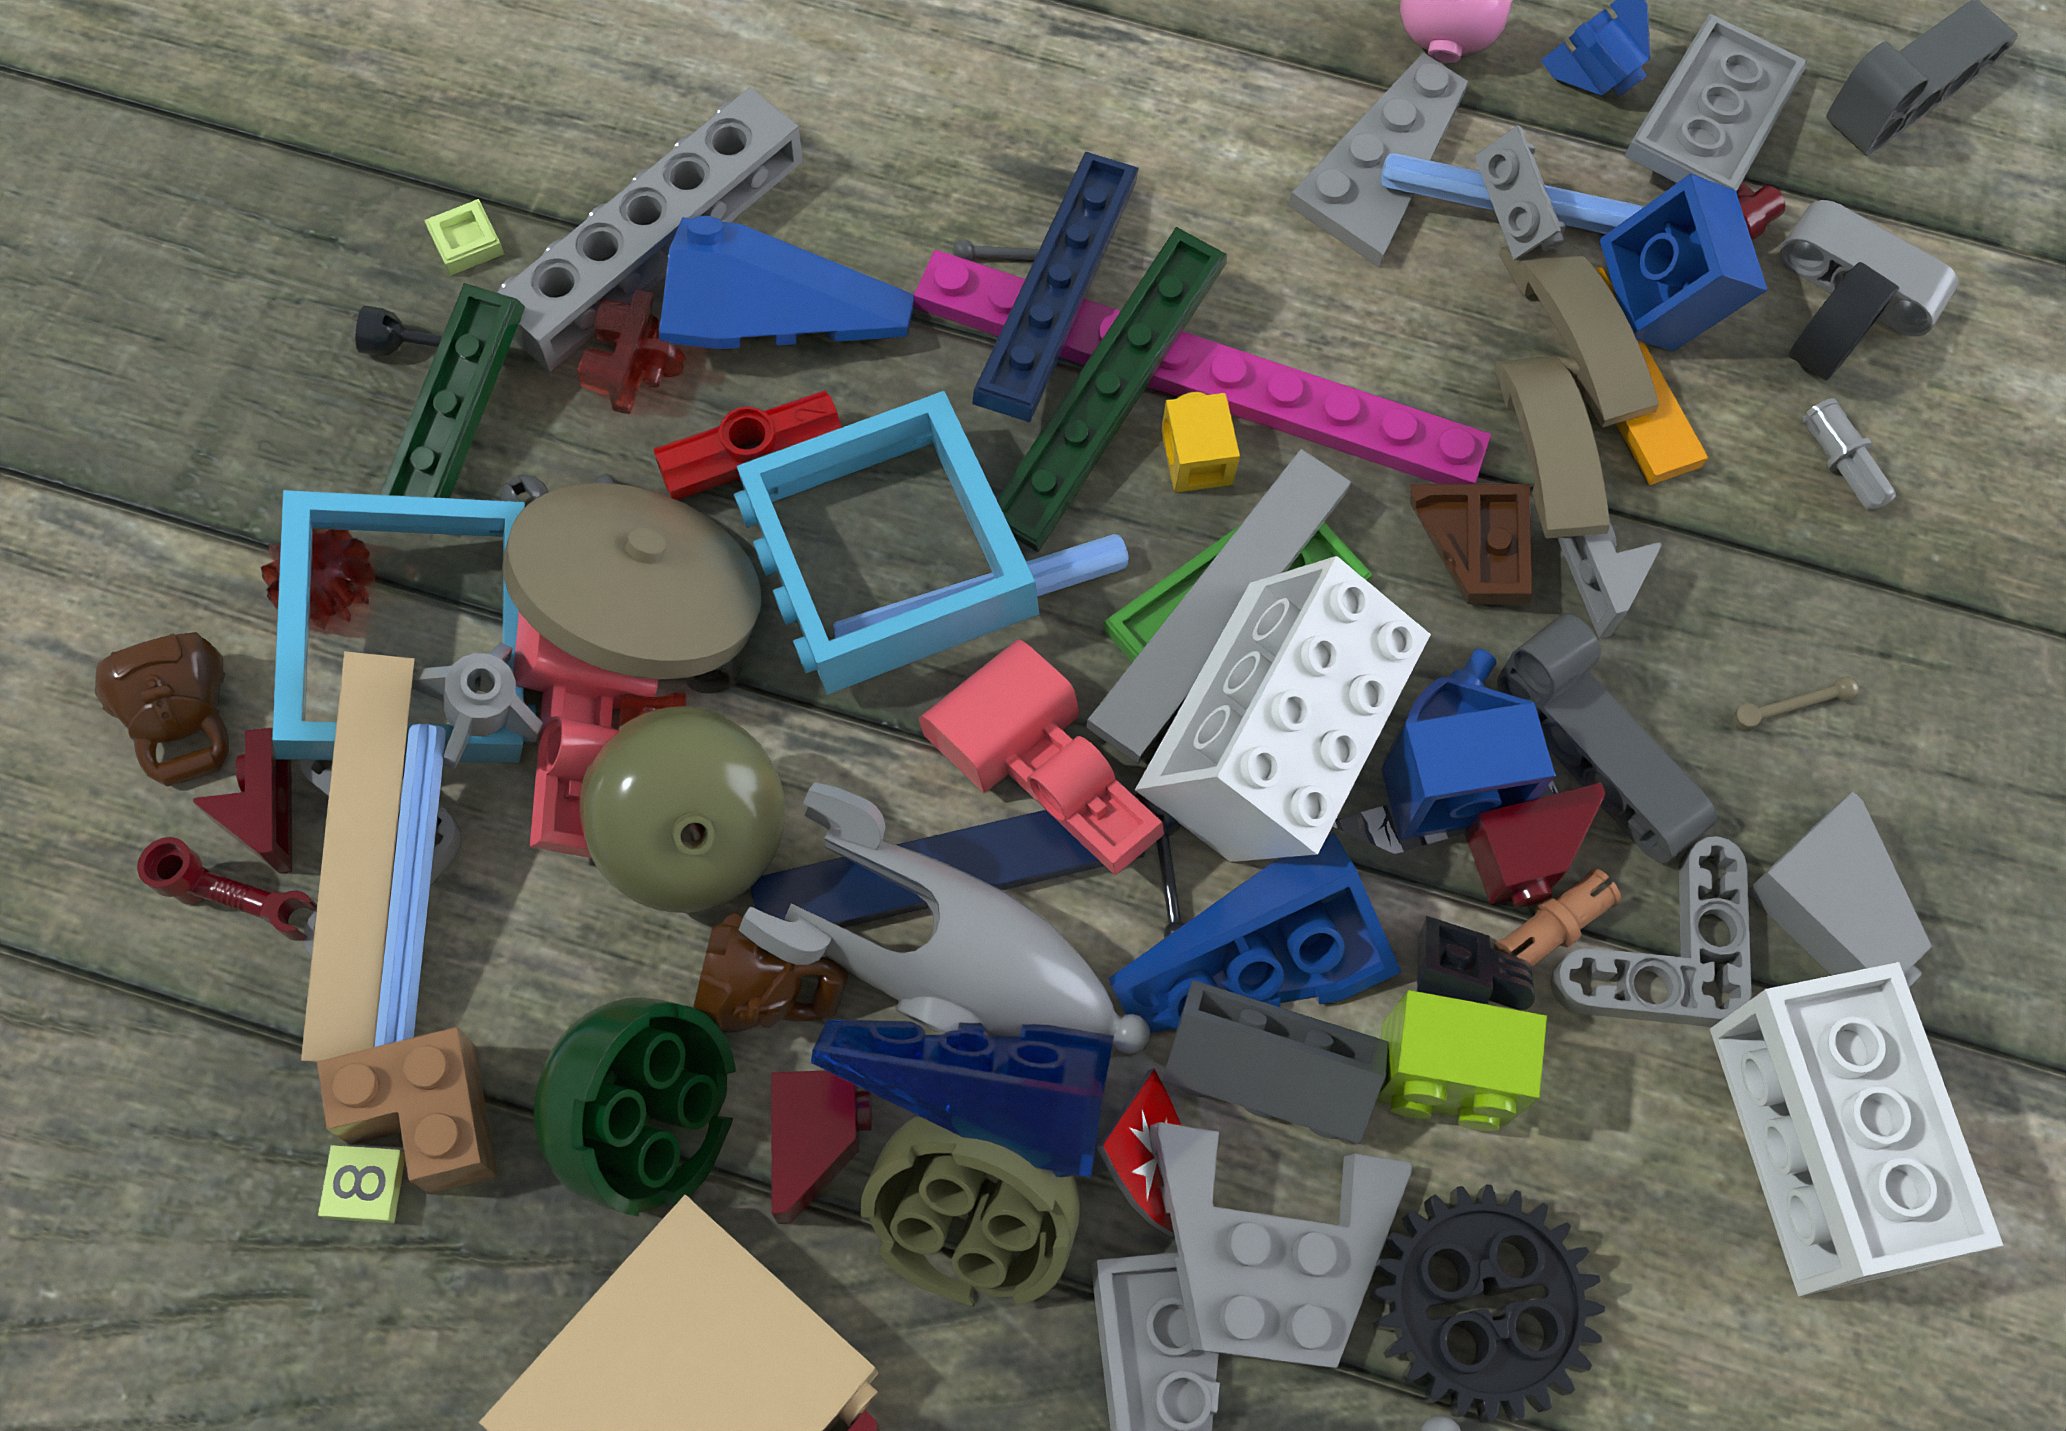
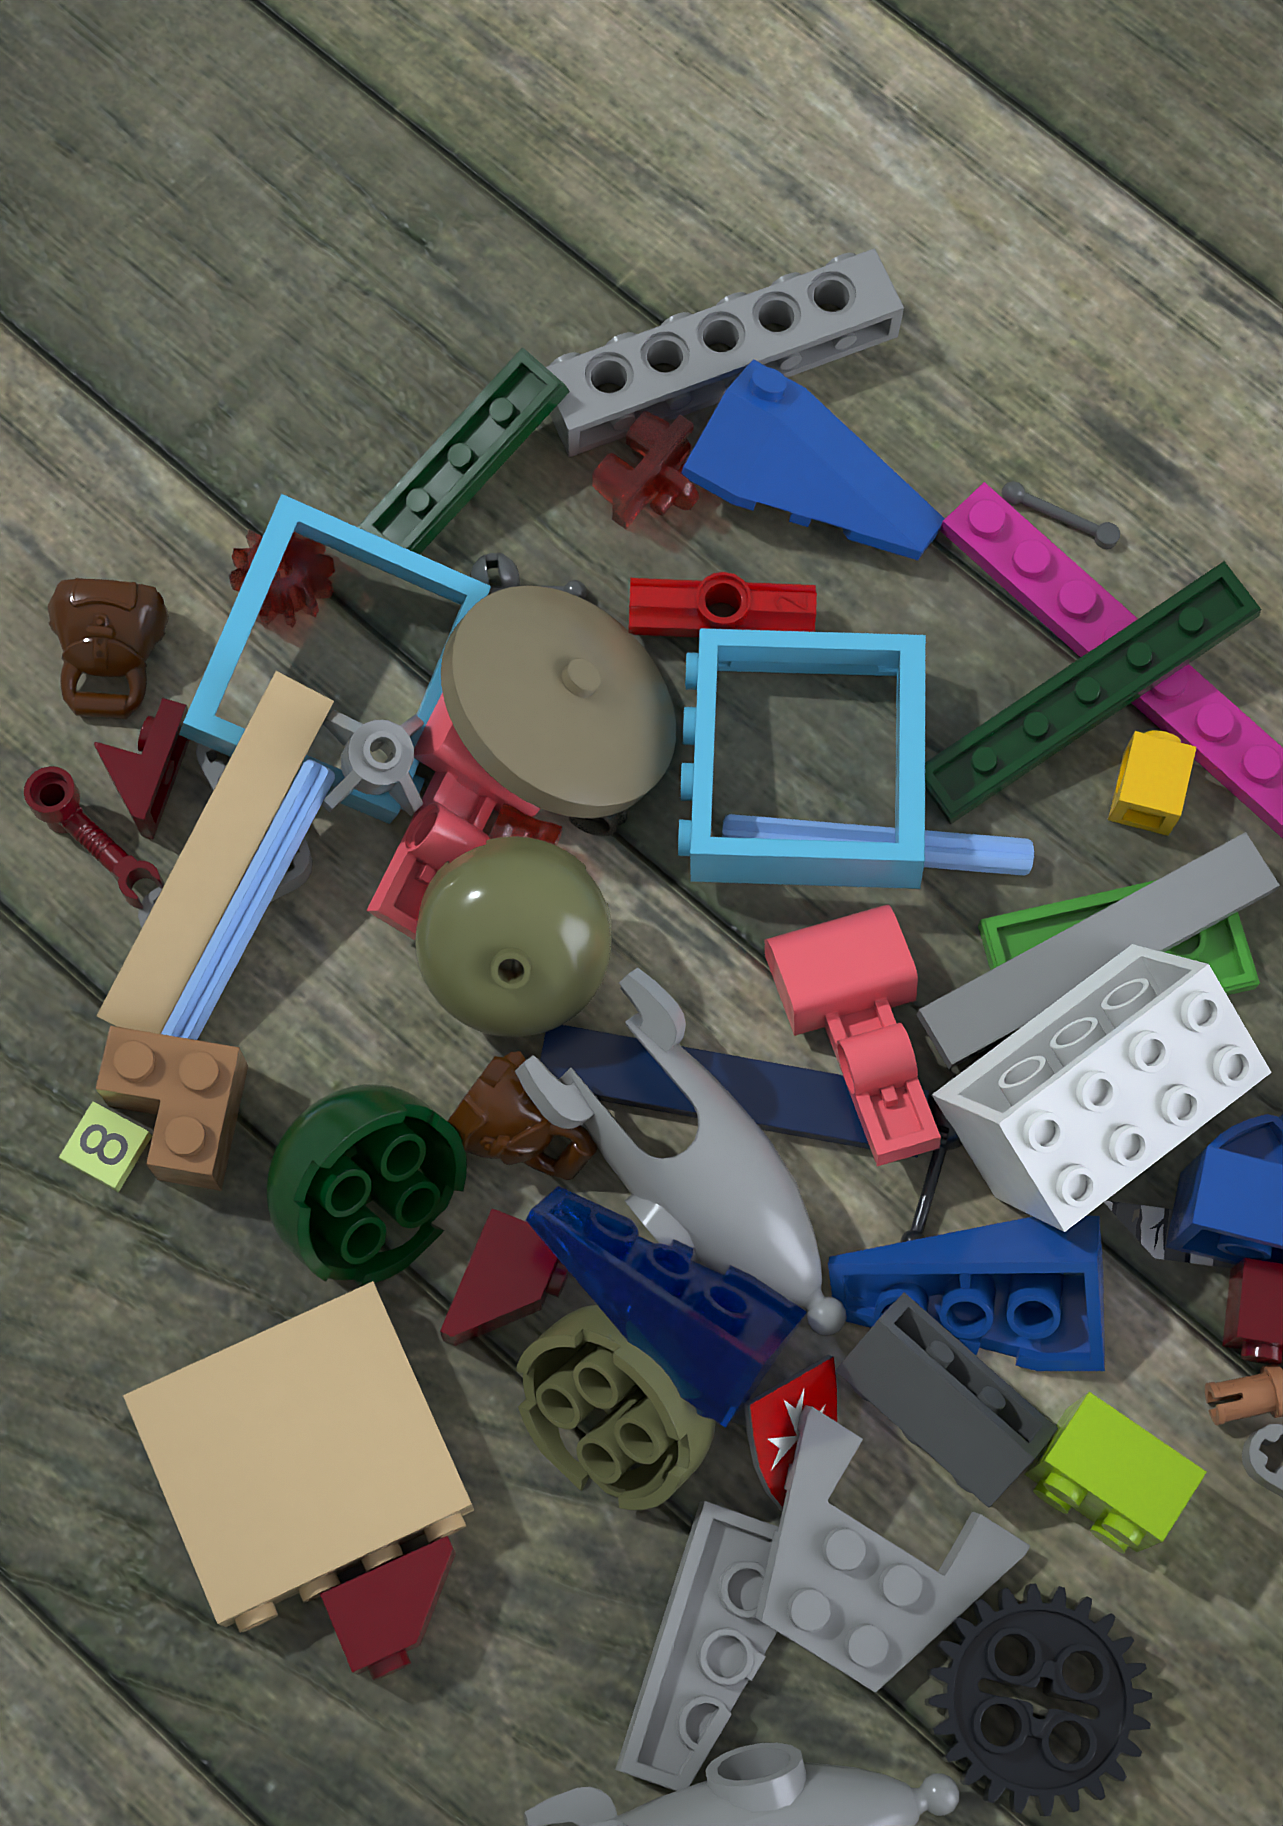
camera: 25 degrees right, 5 degrees up
black hinge [355,305,442,356] -> none
yellowish green tile [424,199,504,276] -> none
dark blue tile [972,152,1139,422] -> none
black hinge [1417,915,1535,1010] -> none

